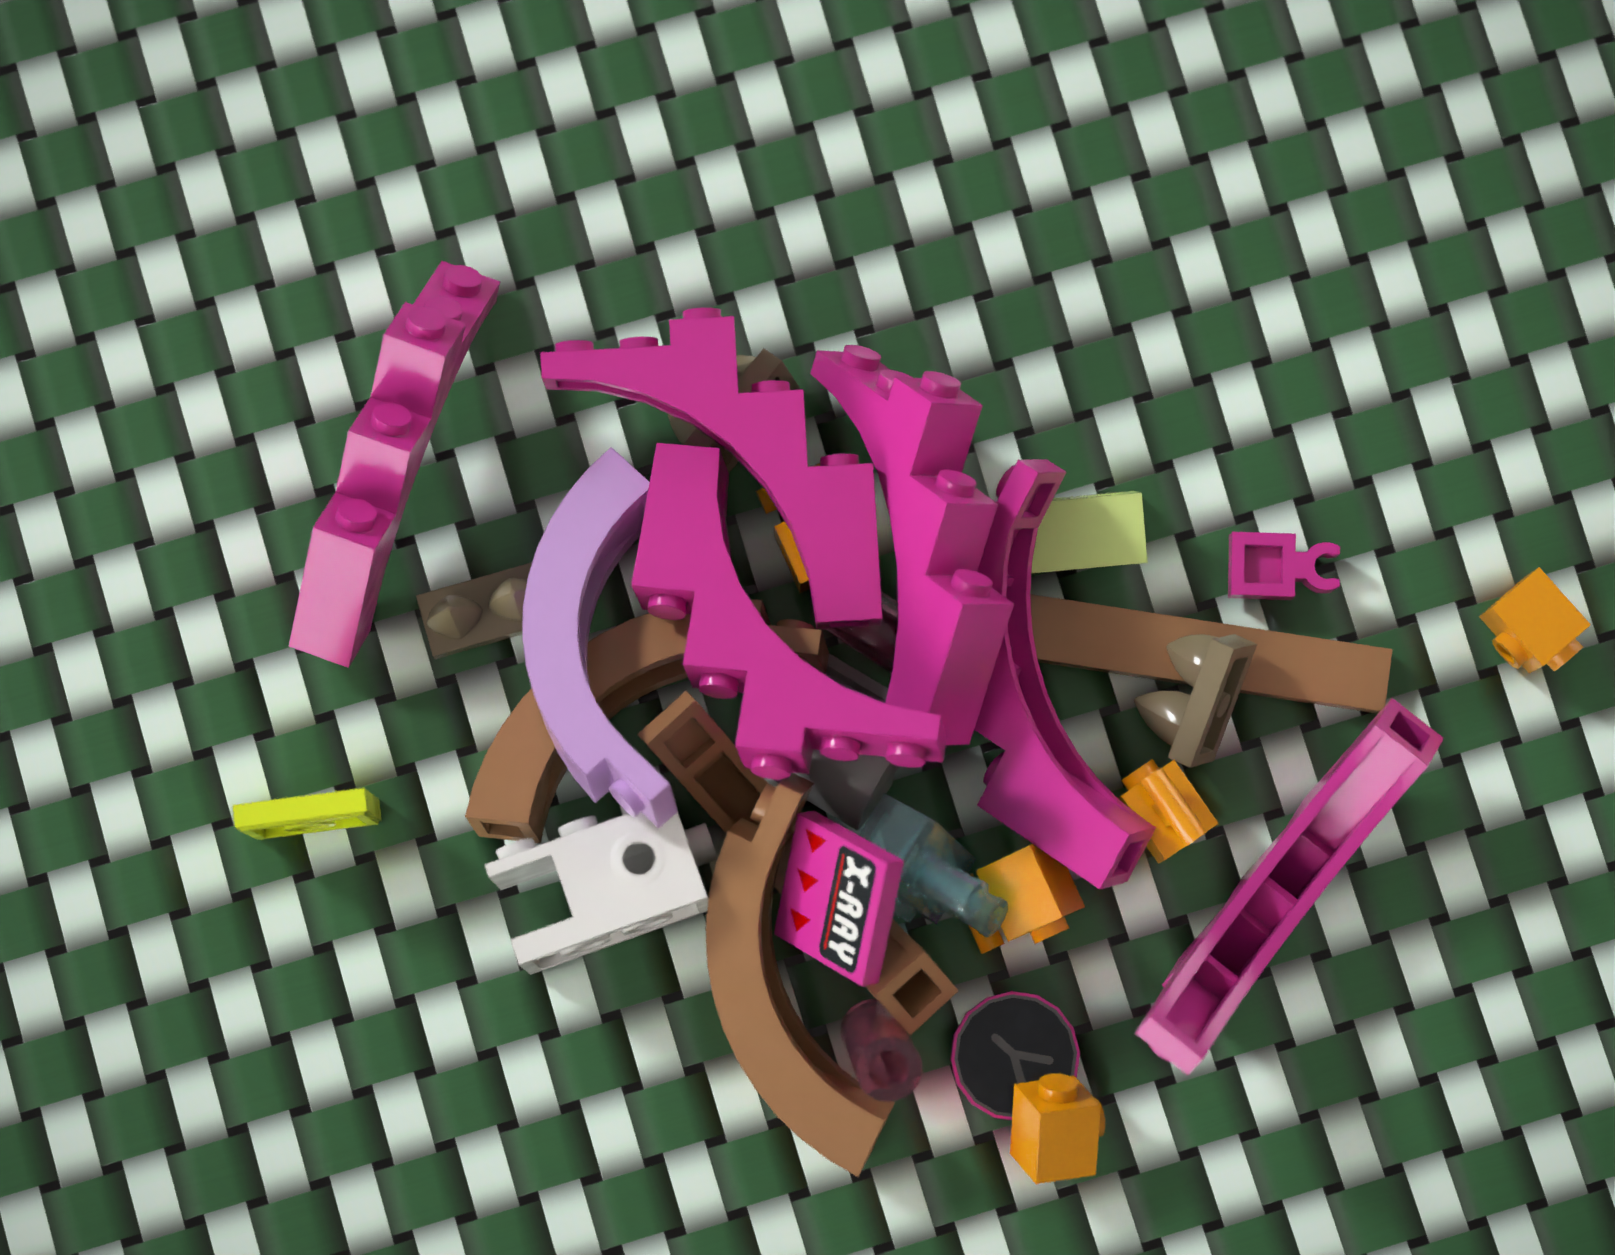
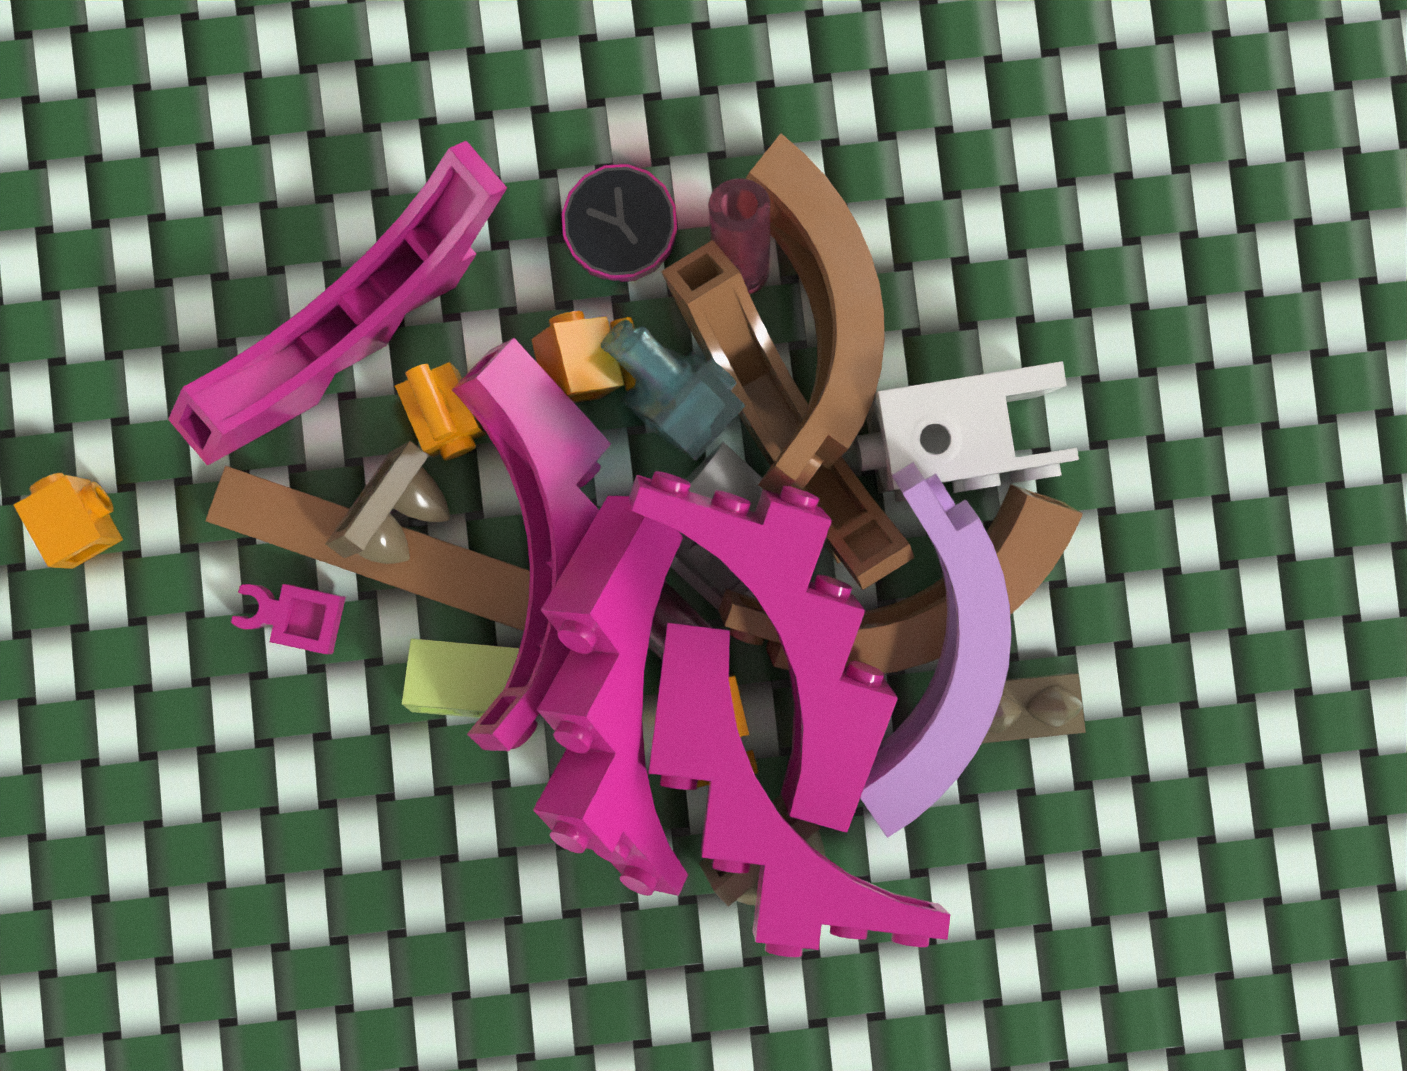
camera: 170 degrees left, 5 degrees up
neon yellow tile [232,788,382,840] -> none
dark pink arch [289,261,500,668] -> none
dark pink tile [774,811,904,986] -> none
light orange brick [1010,1073,1105,1184] -> none

